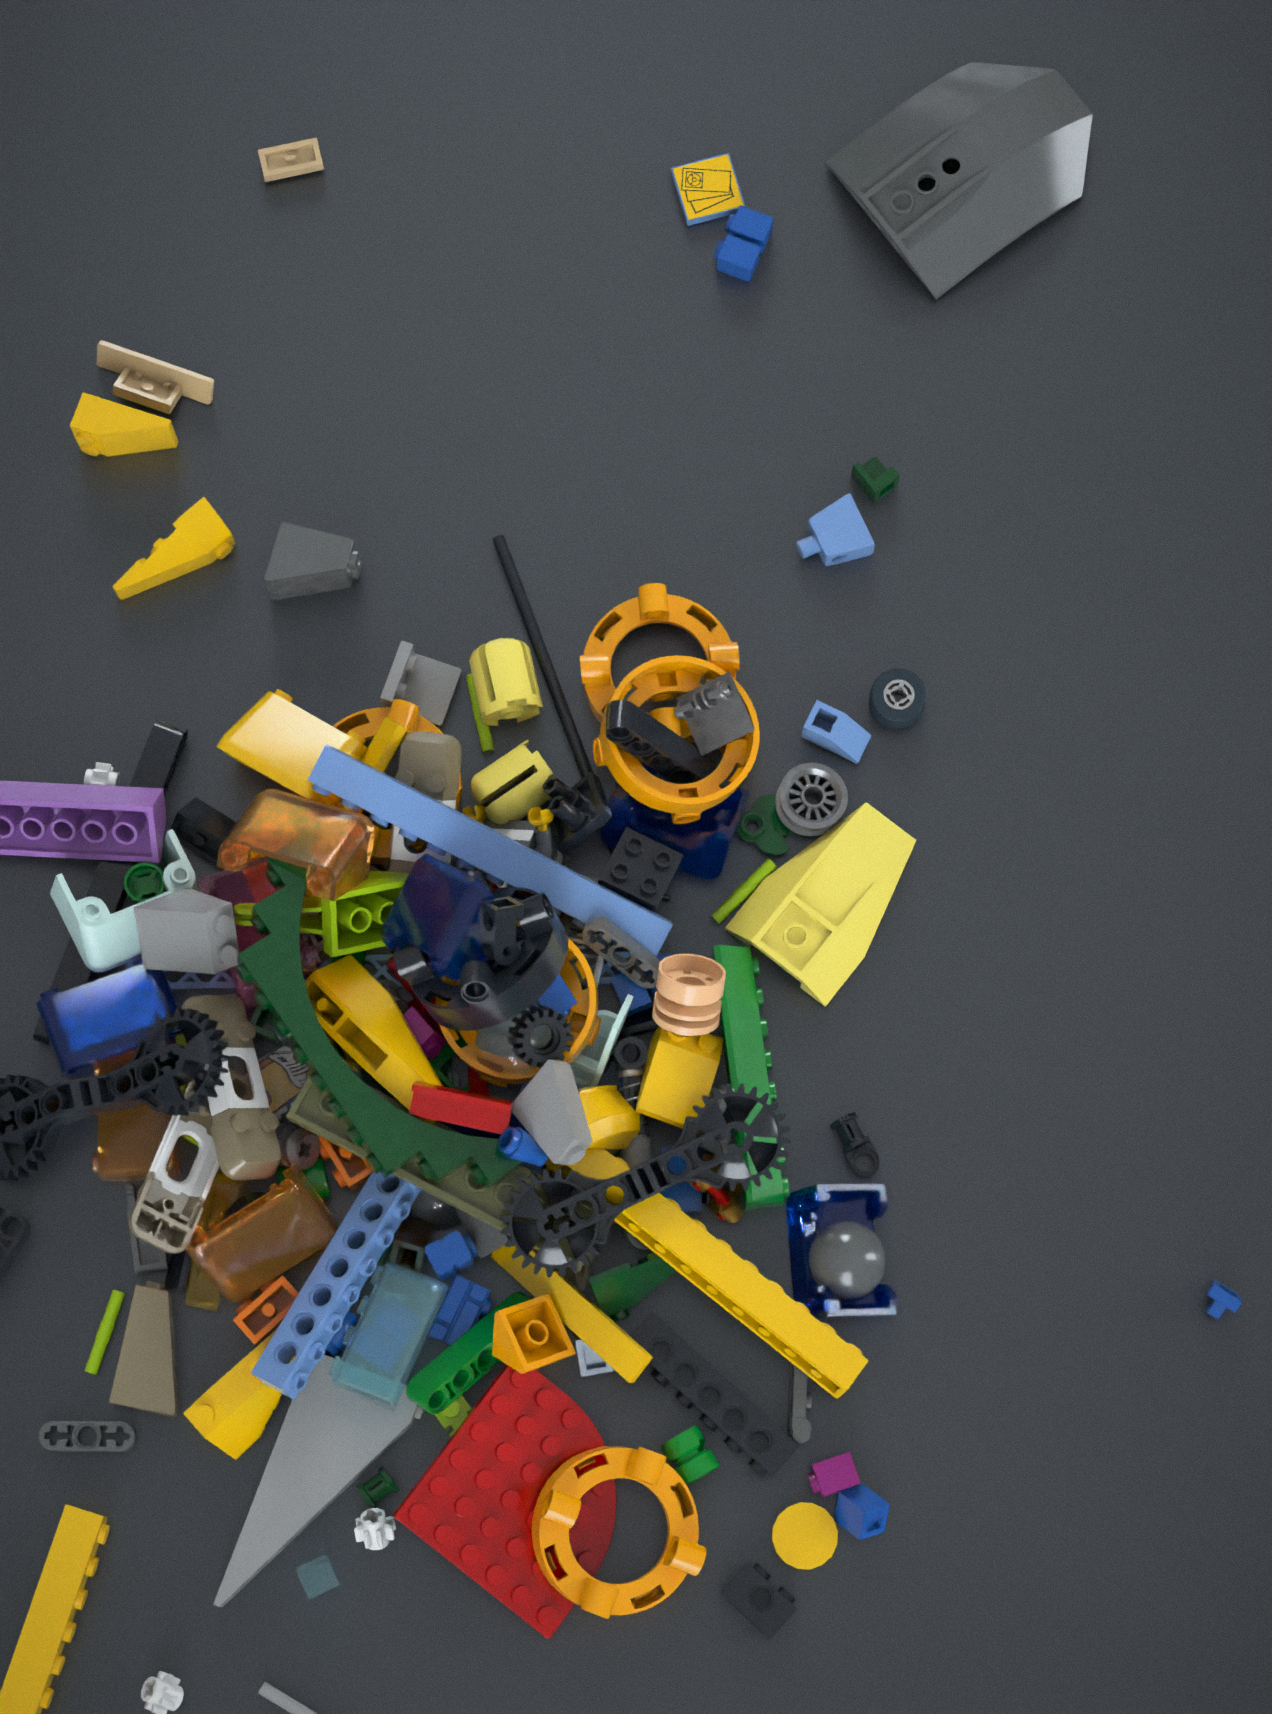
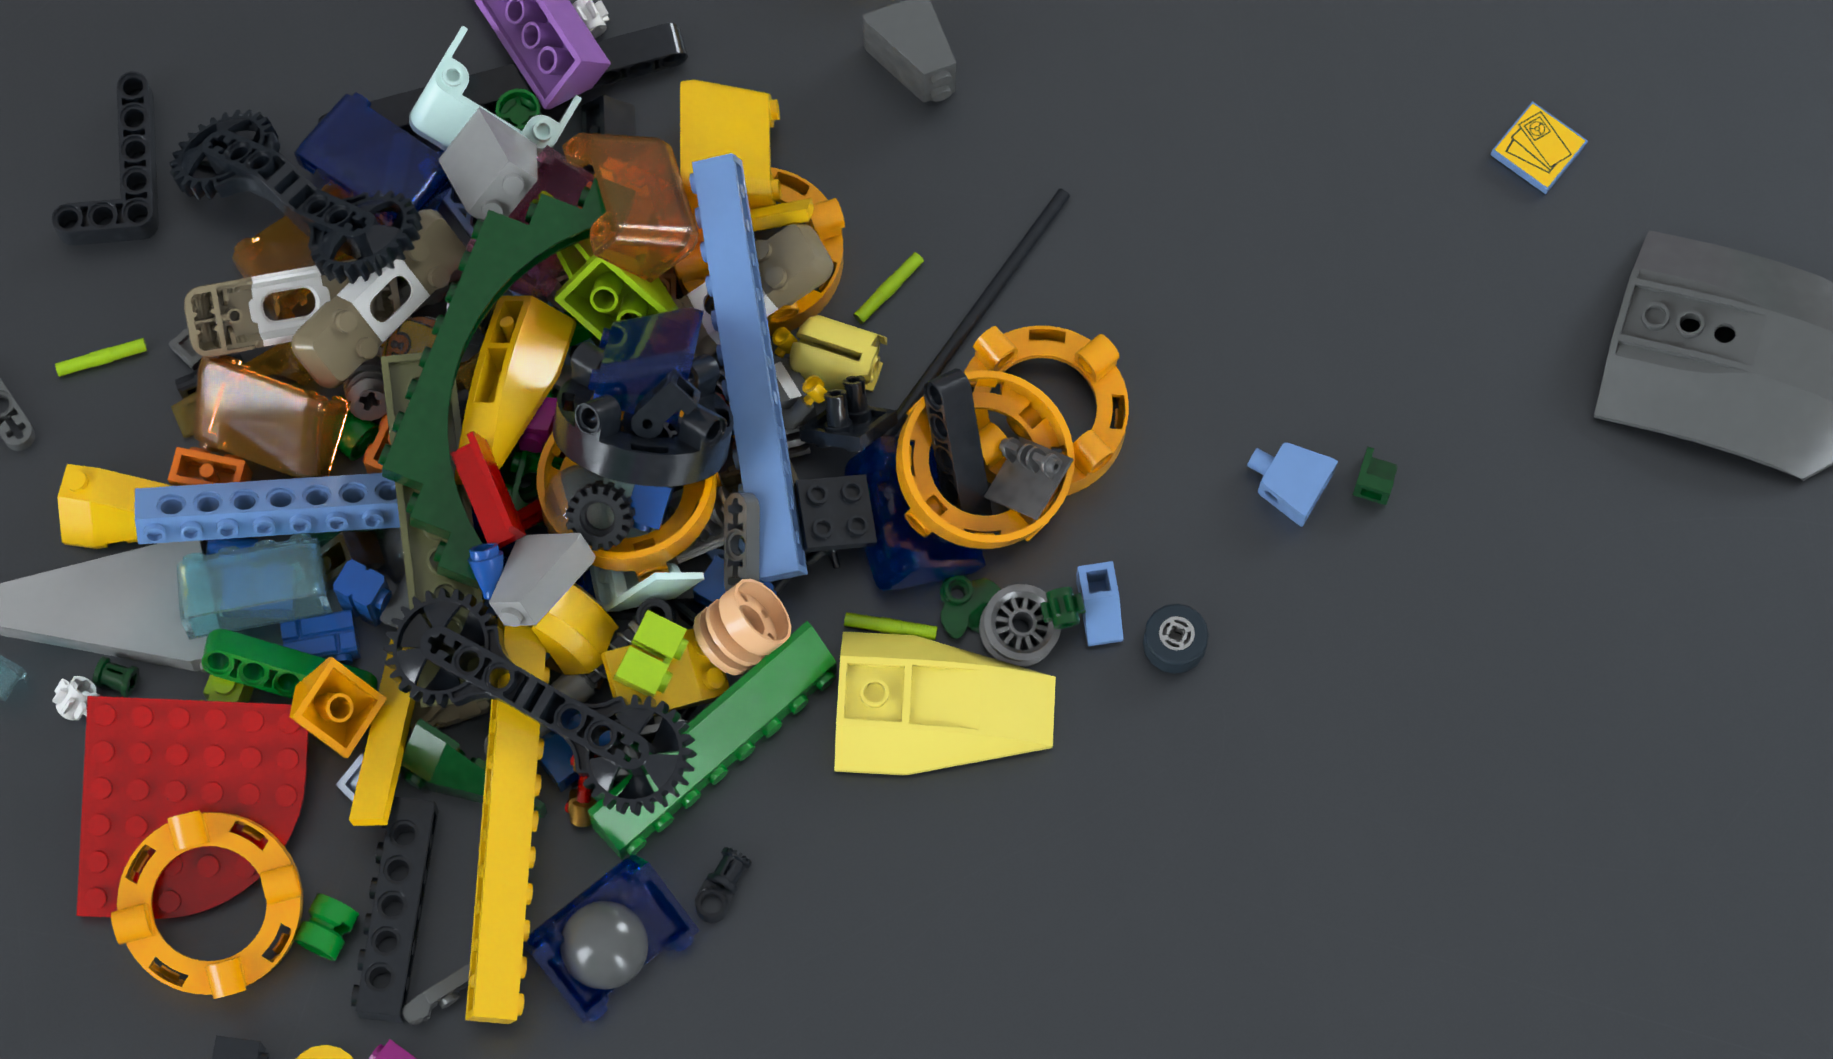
camera: 55 degrees right, 5 degrees down
dark tan slope [109,1281,179,1417] -> none
light grey bracket [380,640,462,727] -> none
light yellow cylinder [469,638,543,726] -> none
blue piece [713,205,774,282] -> none
none -> lime piece [613,610,689,698]
none -> dark green gear [1040,587,1086,629]

